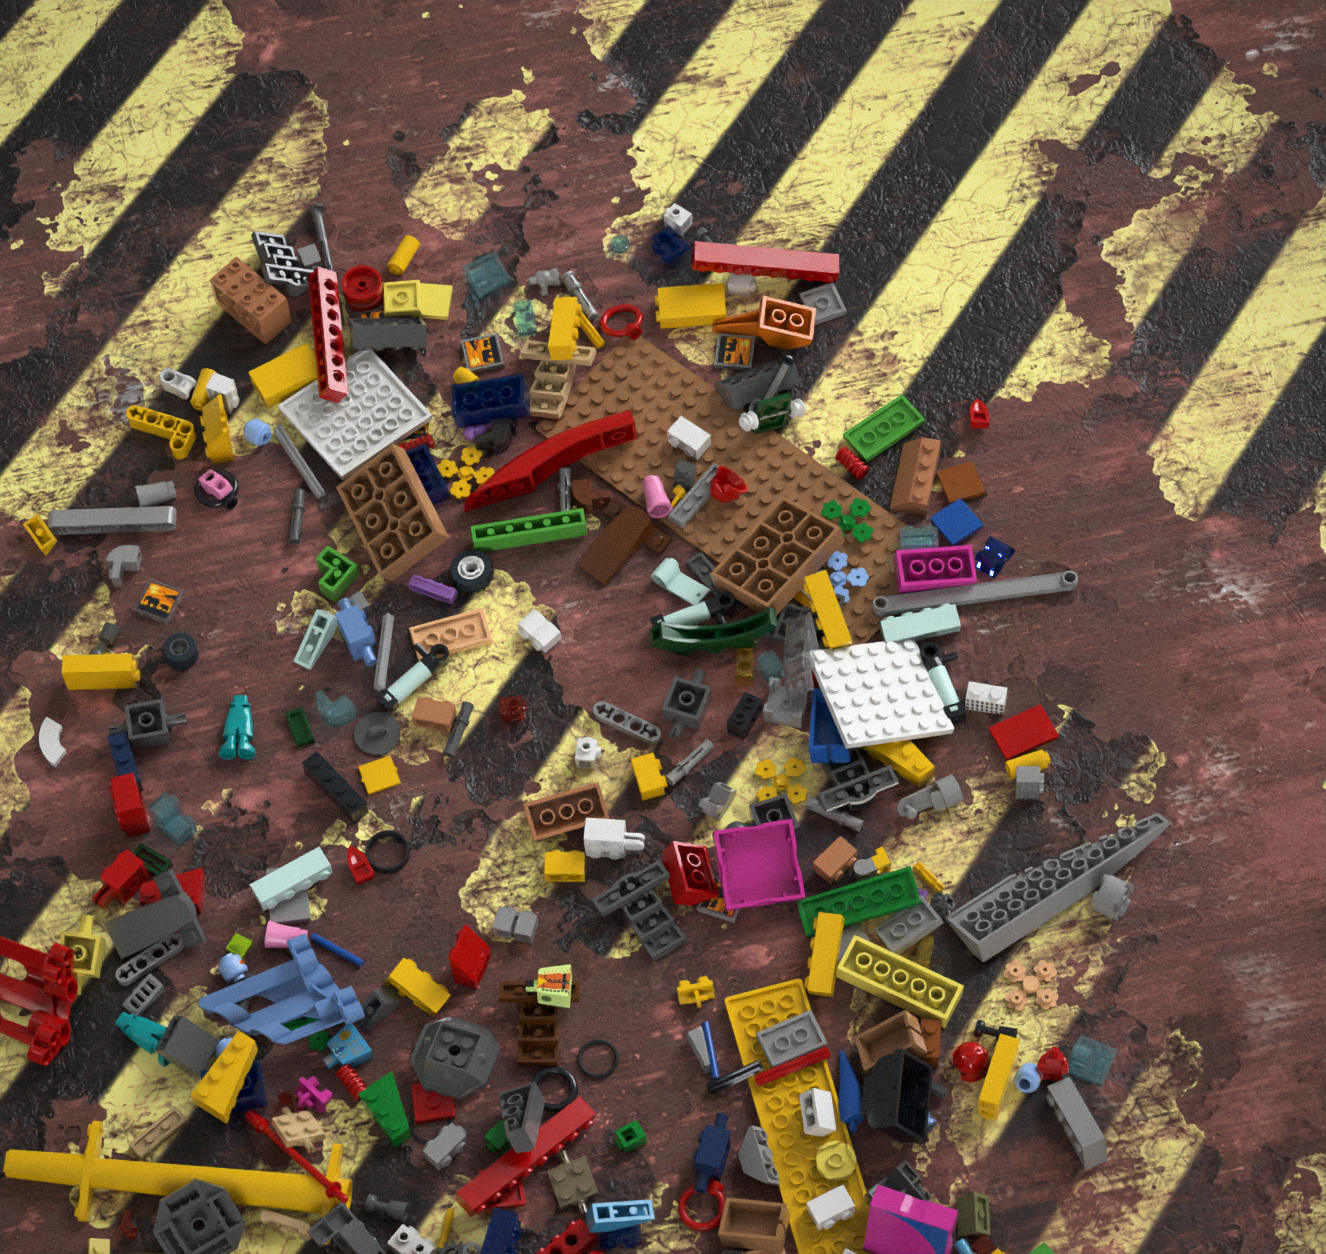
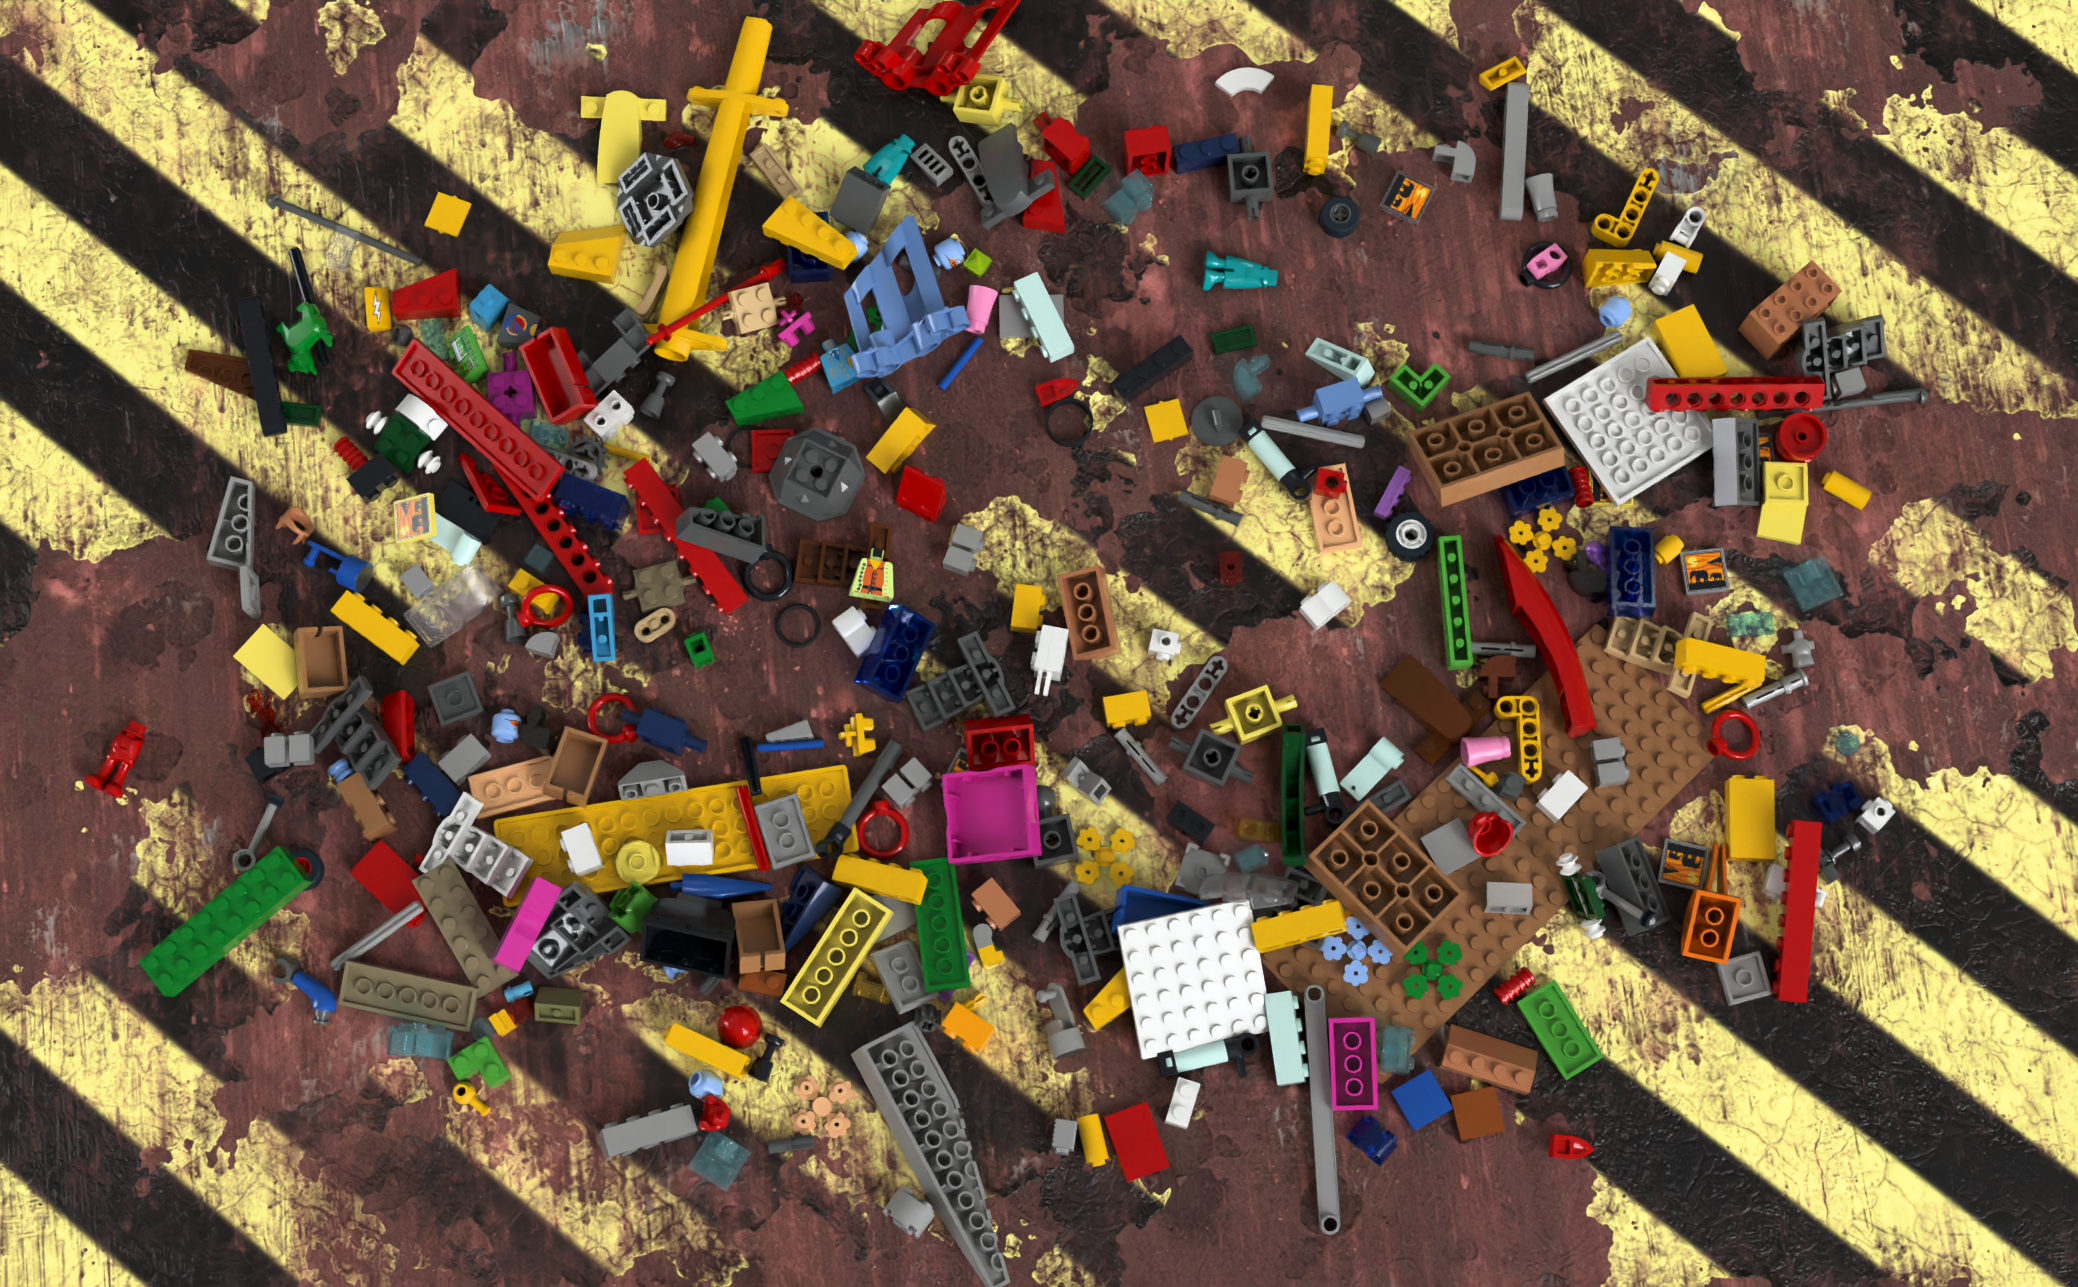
camera: 90 degrees right, 15 degrees up
none -> bright green brick [607,881,658,933]
none -> tan plate [634,608,676,643]
none -> dark grey axle [768,1135,815,1154]
none -> dark blue wedge [780,863,843,953]
none -> dark grey piece [816,739,904,858]
none -> white brick [832,606,880,659]
none -> clear blue brick [853,603,936,703]
none -> red piece [856,801,909,860]
none -> light grey piece [881,757,933,809]
none -> light orange brick [941,1002,995,1054]
none -> light yellow brick [1210,685,1297,746]
none -> red brick [1313,467,1347,499]
none -> light grey tile [1419,817,1481,876]
none -> light grey hinge [1484,882,1532,915]
none -> yellow beam [1493,696,1542,785]
none -> light grey piece [1589,737,1629,788]

